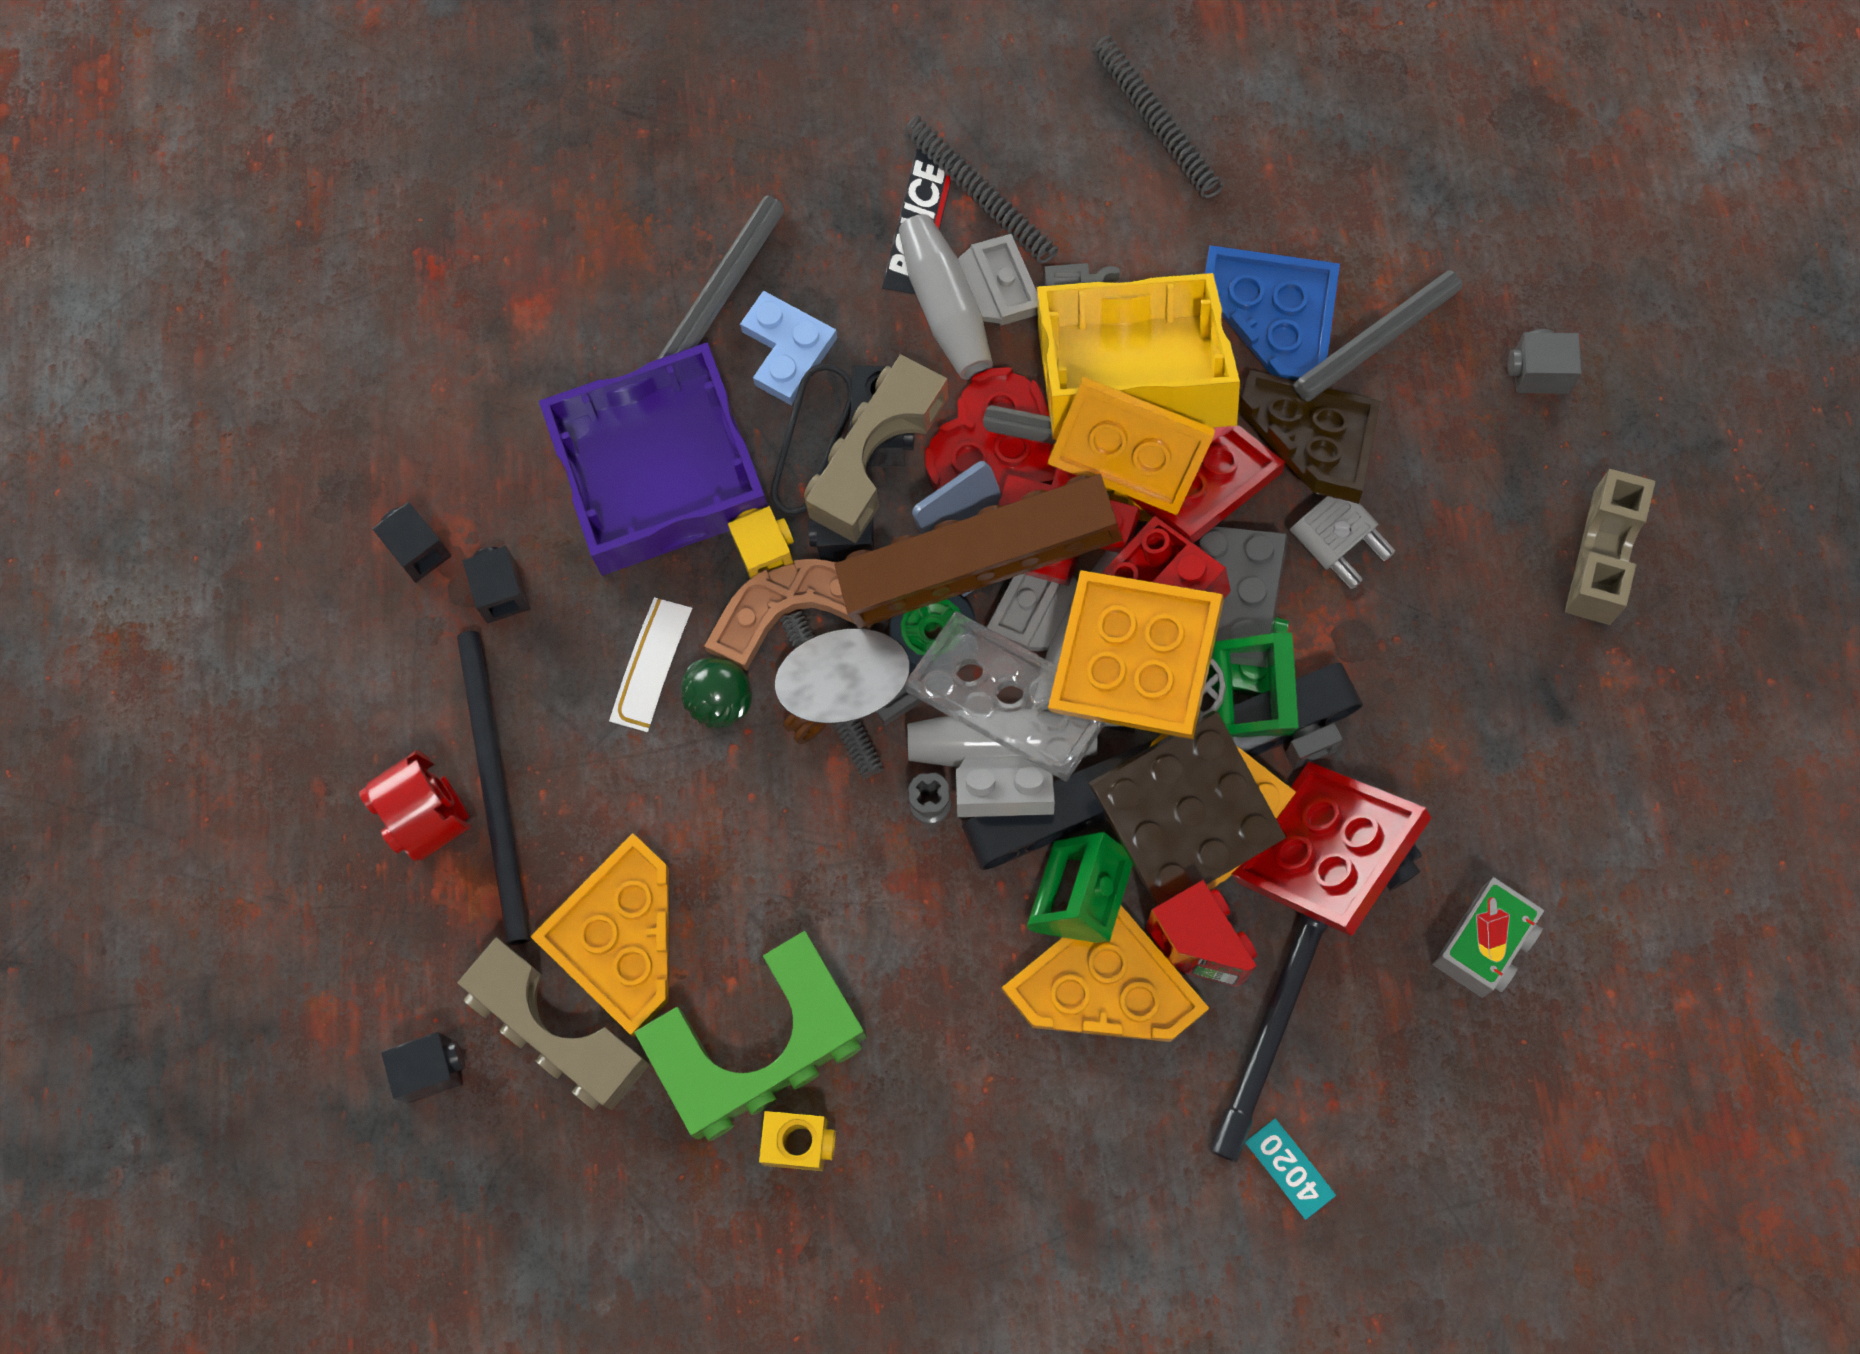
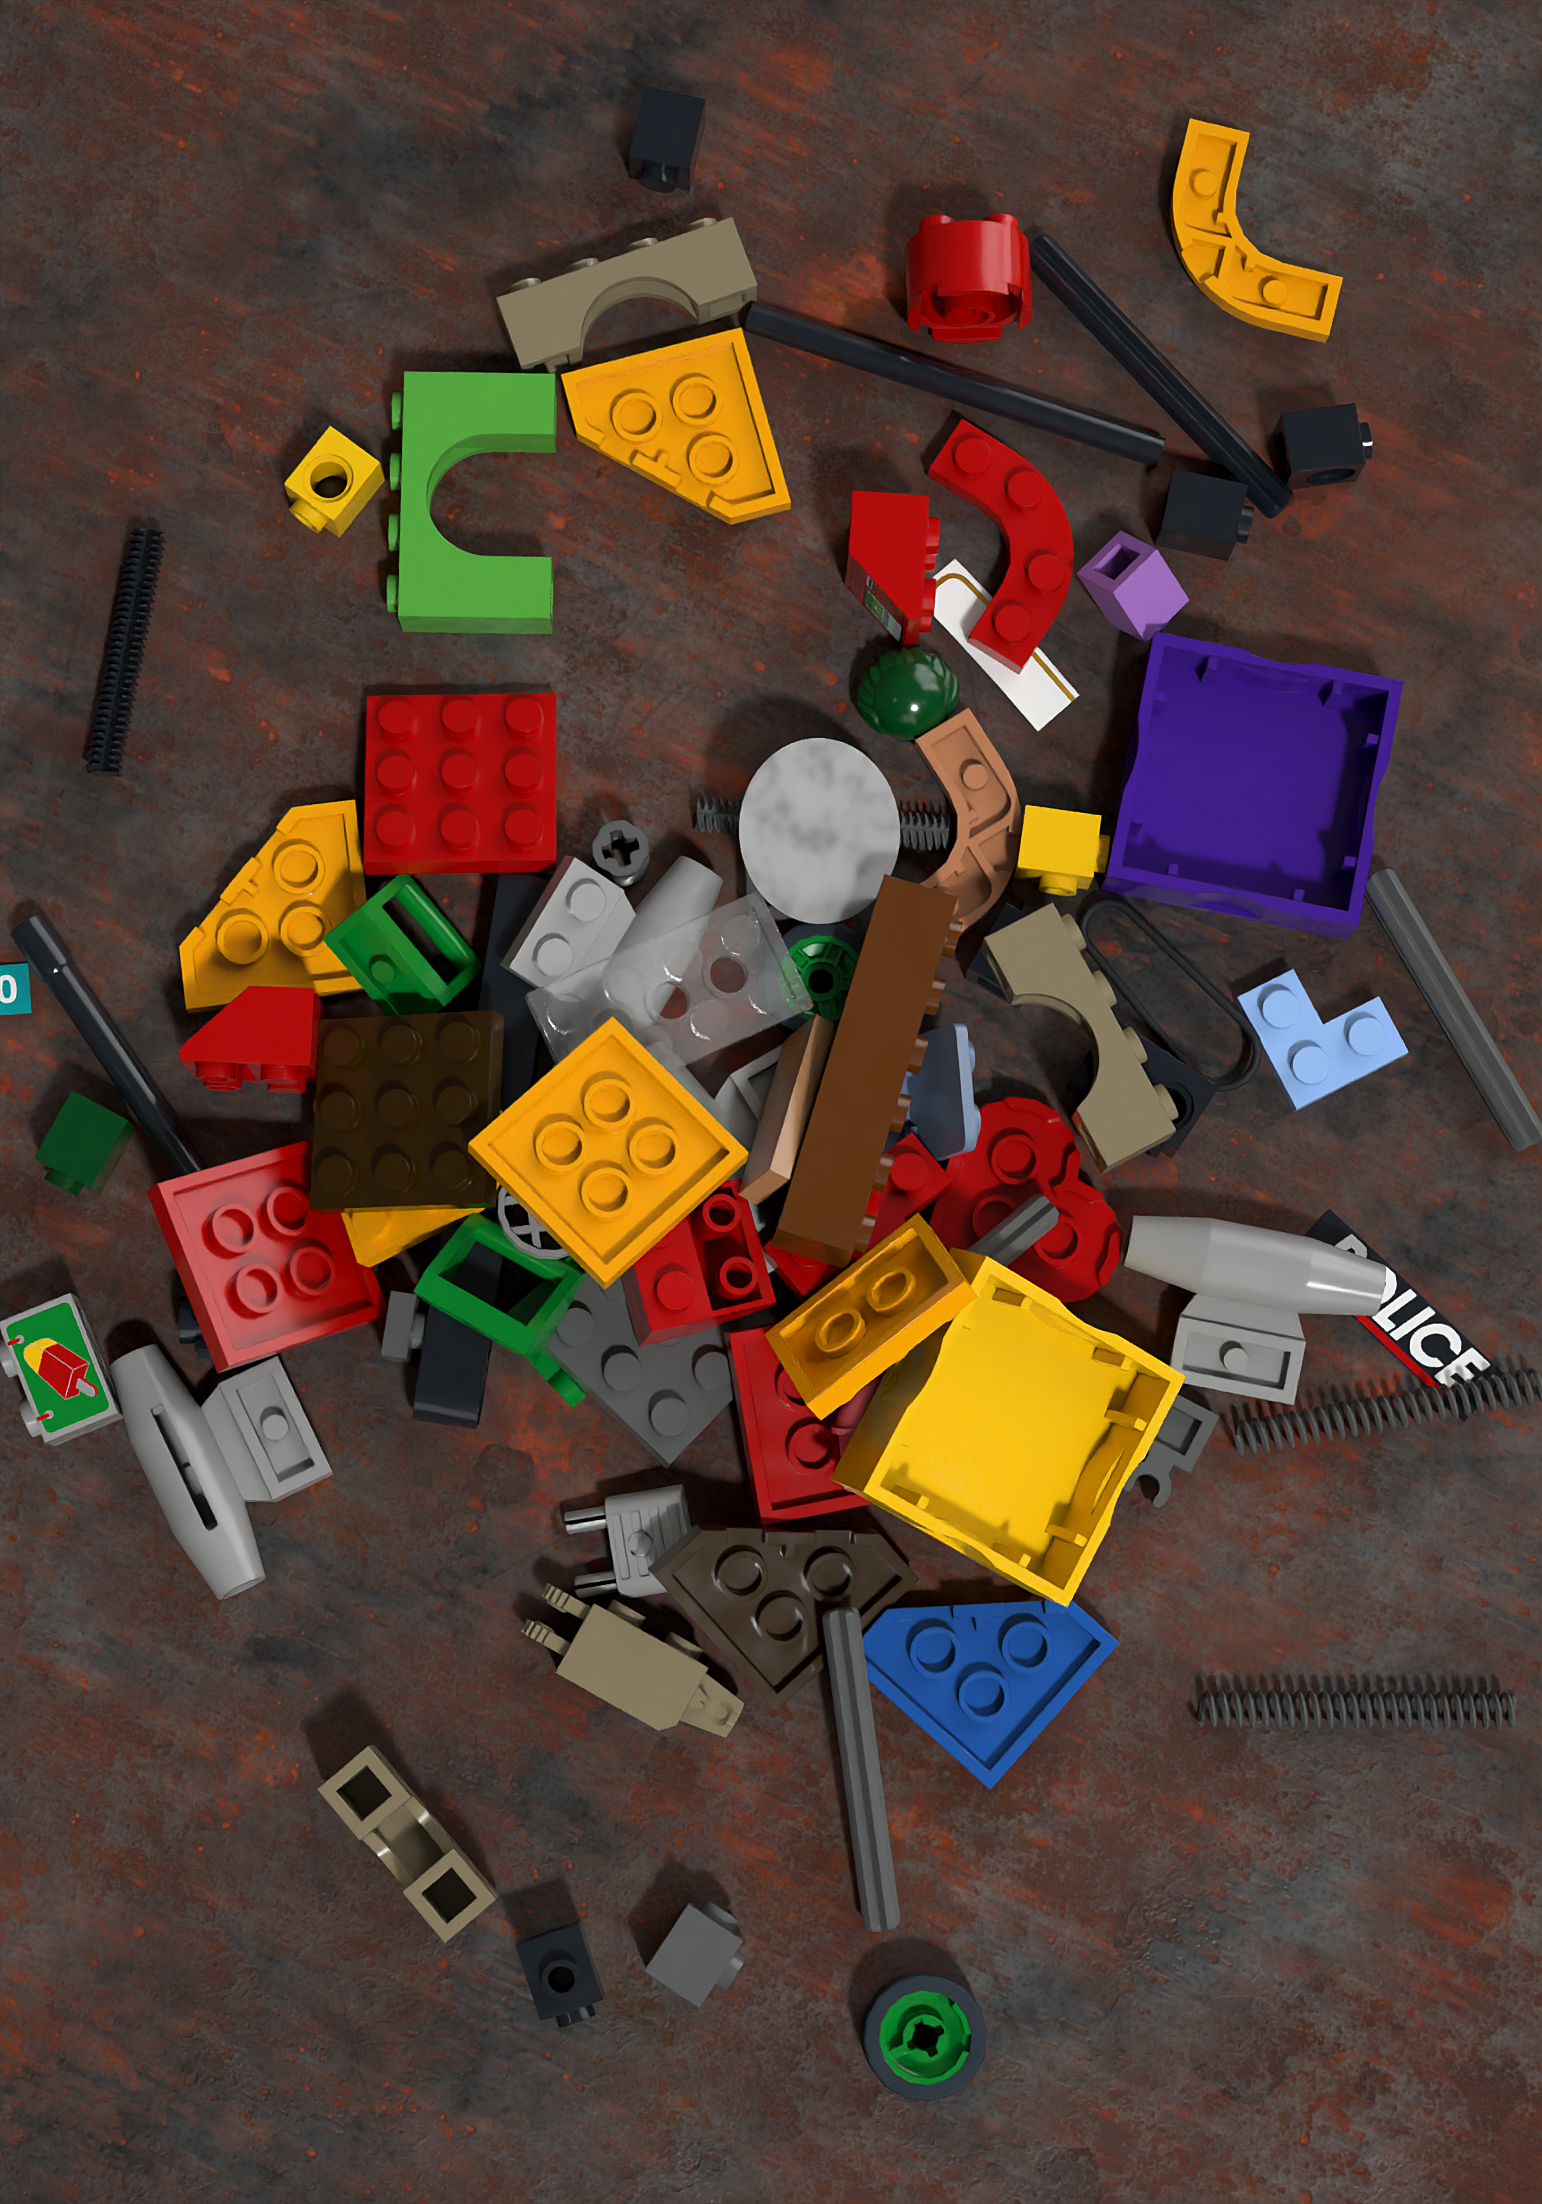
camera: 110 degrees right, 10 degrees up
none -> dark green brick [34,1091,137,1198]
none -> black axle [85,528,166,777]
none -> light grey plate [110,1344,334,1600]
none -> red plate [363,693,557,875]
none -> black brick [516,1920,605,2028]
none -> dark tan hinge [520,1583,745,1738]
none -> medium nougat tile [738,1014,835,1205]
none -> red slope [845,490,940,648]
none -> wheel [861,1971,988,2102]
none -> red plate [927,419,1074,675]
none -> black axle [1029,234,1294,519]
none -> medium lavender brick [1076,530,1189,643]
none -> light orange plate [1170,118,1343,343]

